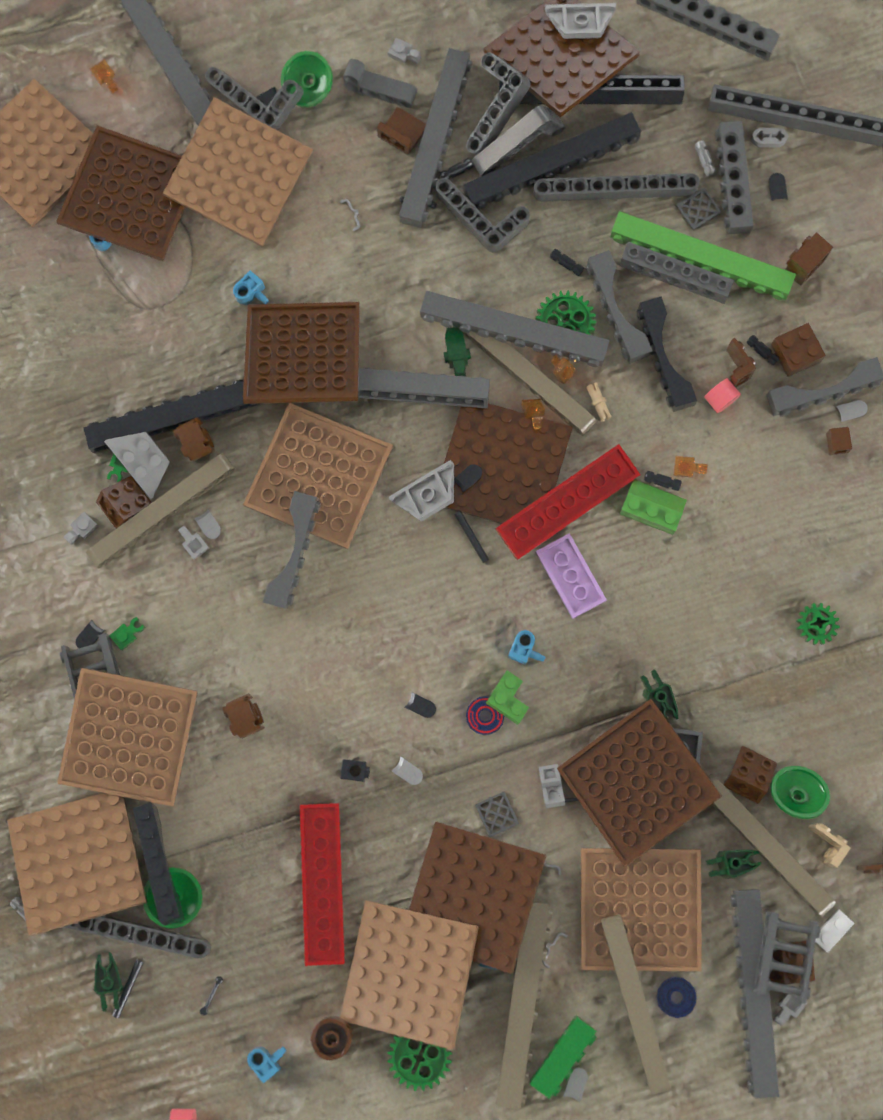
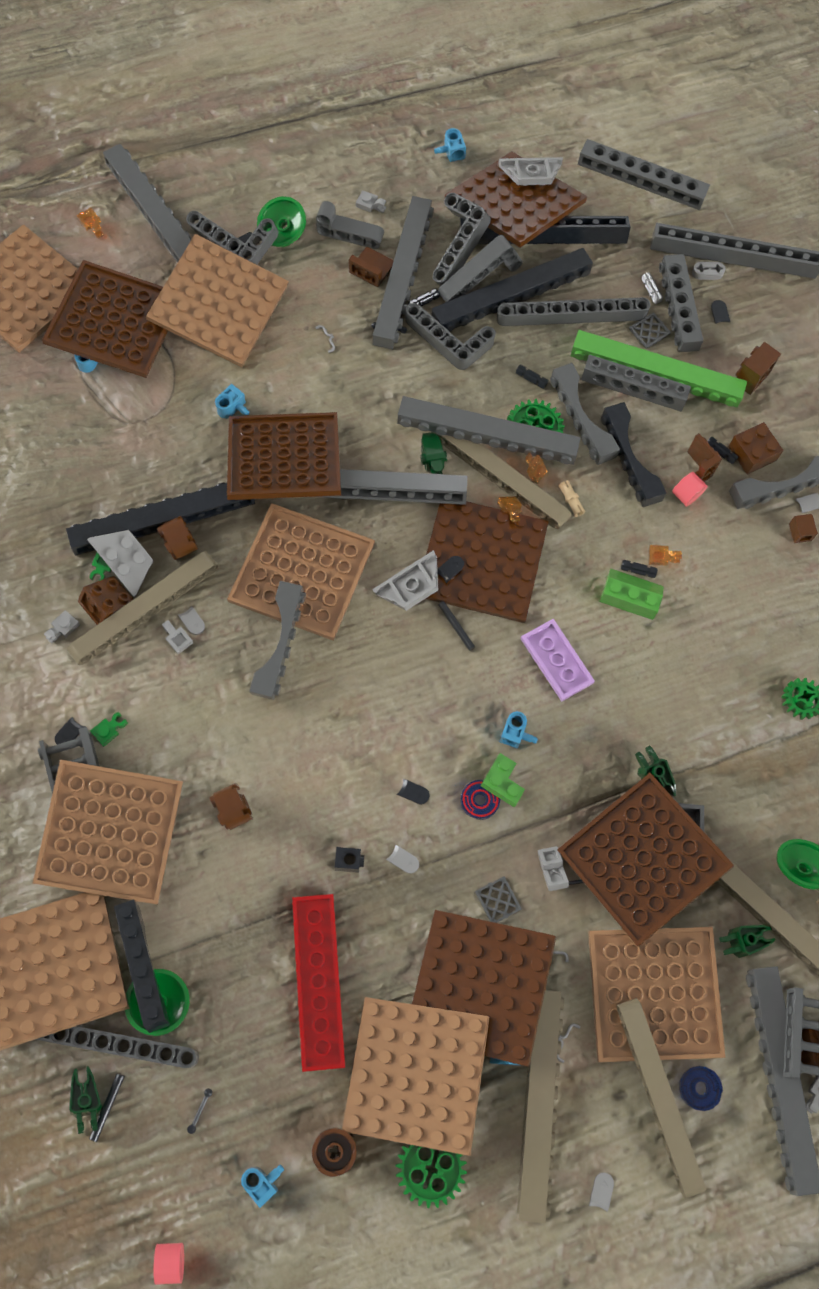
camera: 15 degrees left, 10 degrees down
red plate [495,444,641,560] -> none
green brick [529,1015,597,1099] -> none
reddish brown bracket [723,746,777,804] -> none

